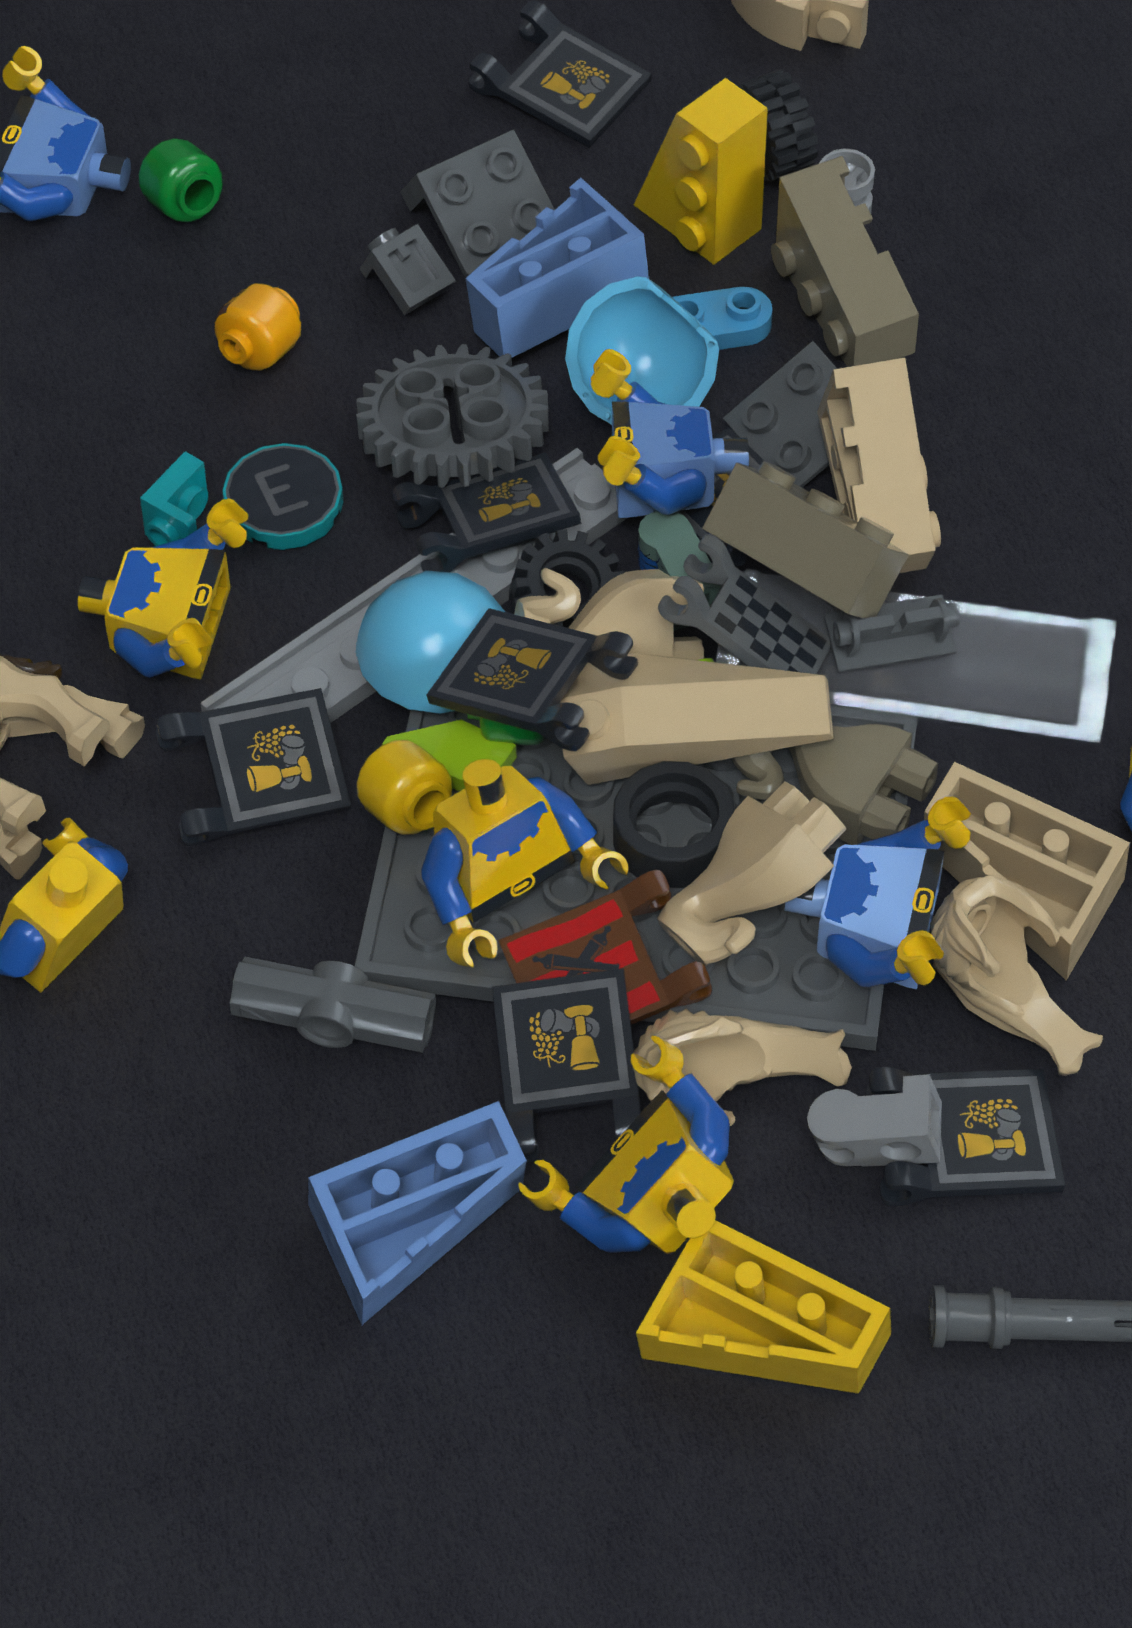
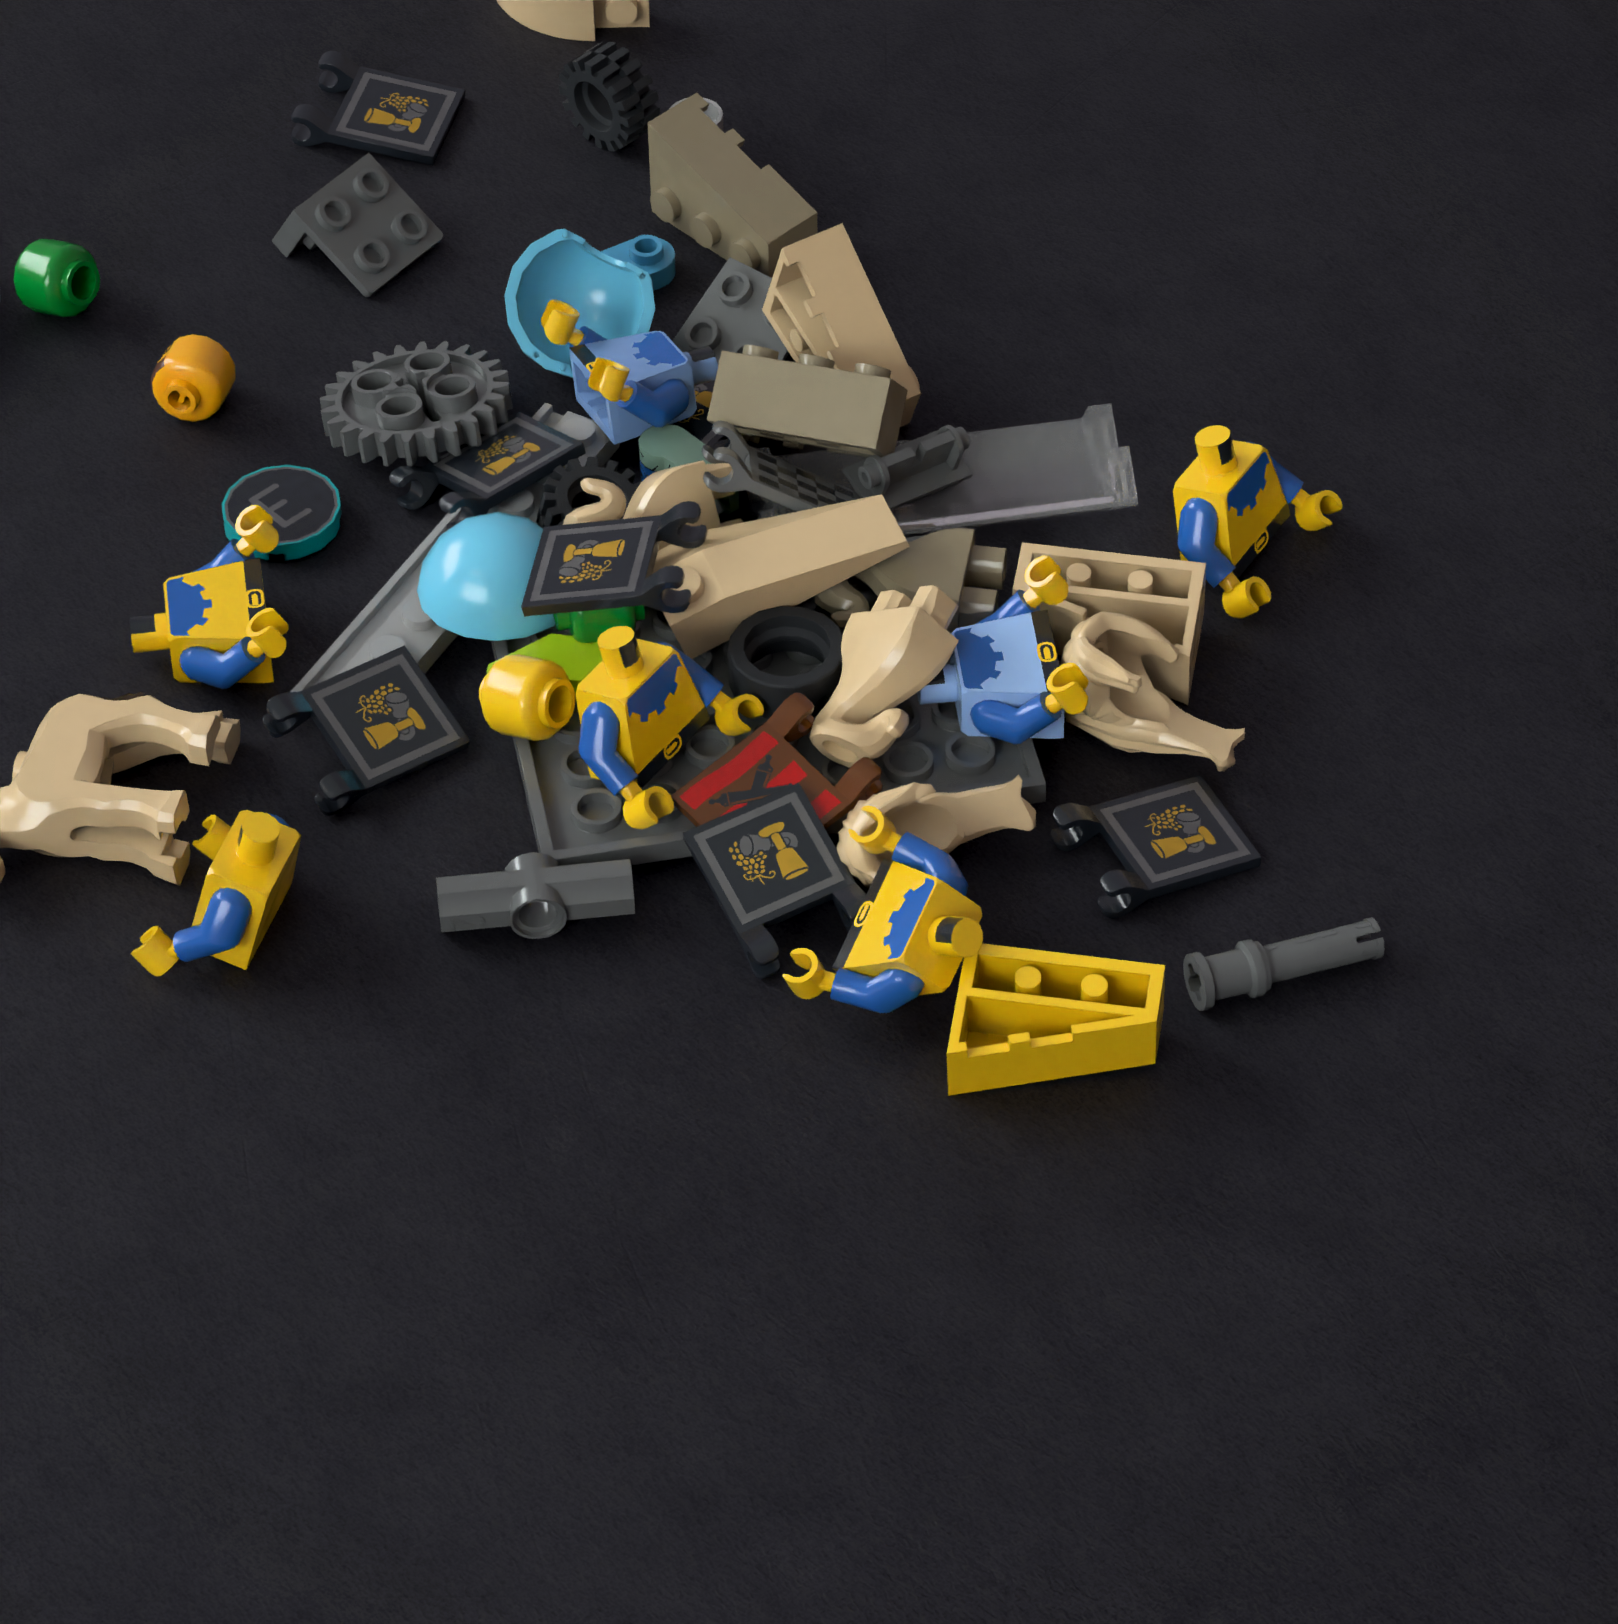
camera: 20 degrees left, 10 degrees down
teal bracket [140,451,208,546] -> none
medium blue wedge [308,1101,527,1325] -> none
dark grey bracket [360,224,456,316] -> none
medium blue wedge [466,178,649,358] -> none
yellow wedge [634,78,768,265] -> none
light grey leg [807,1074,942,1167] -> none

